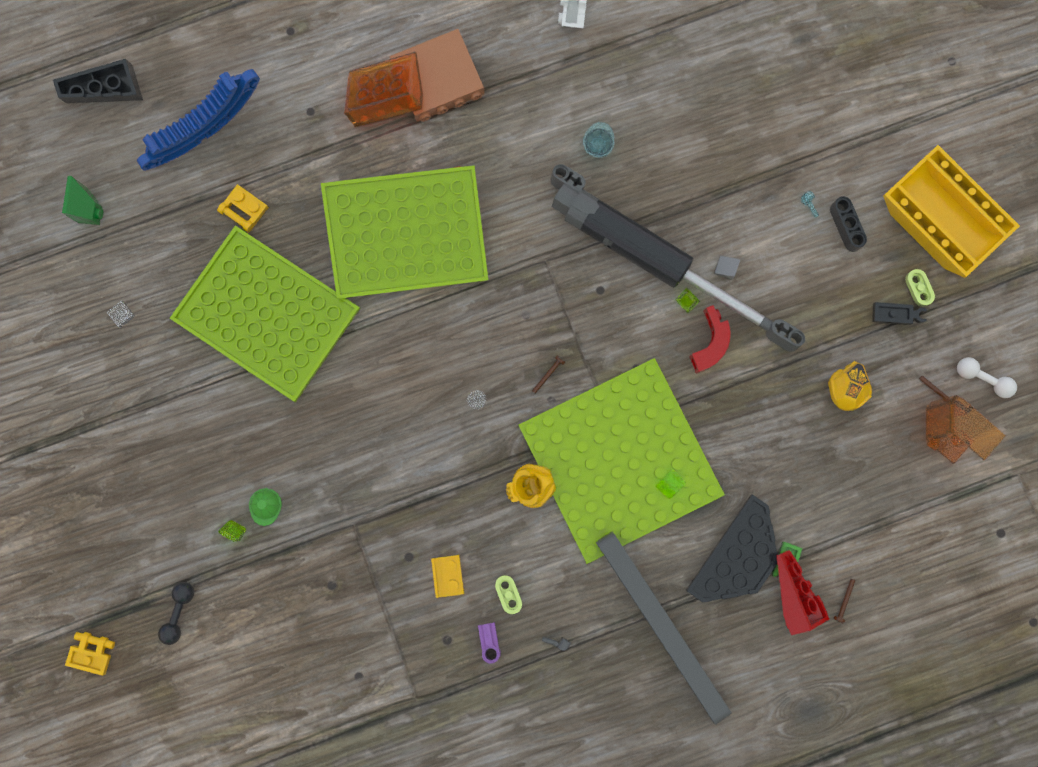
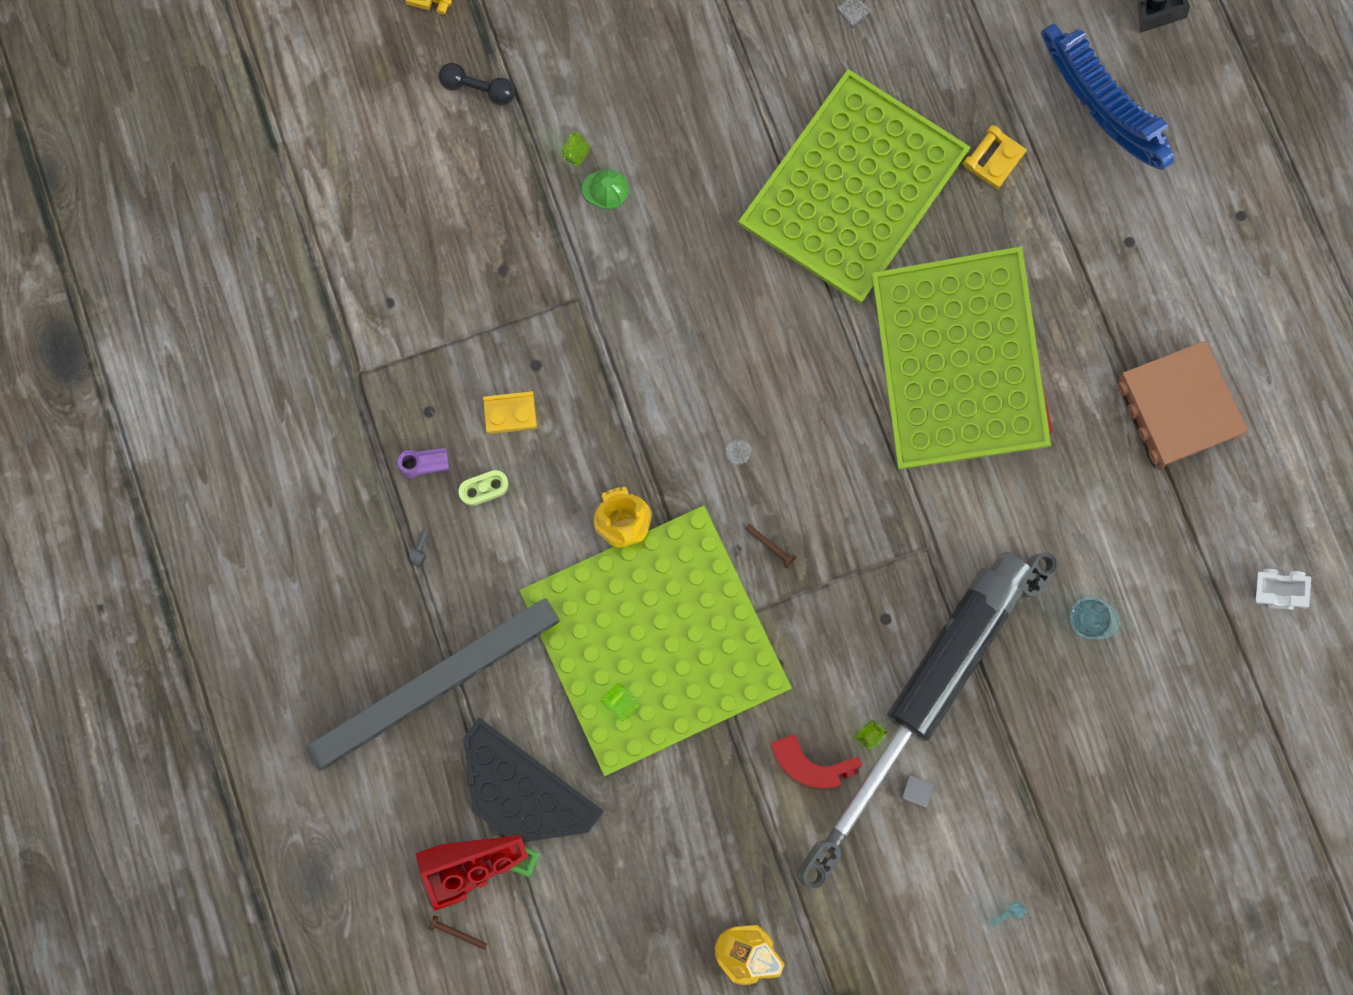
camera: 90 degrees right, 5 degrees down
clear orange slope [344,52,423,128] -> none
black beam [830,196,867,252] -> none

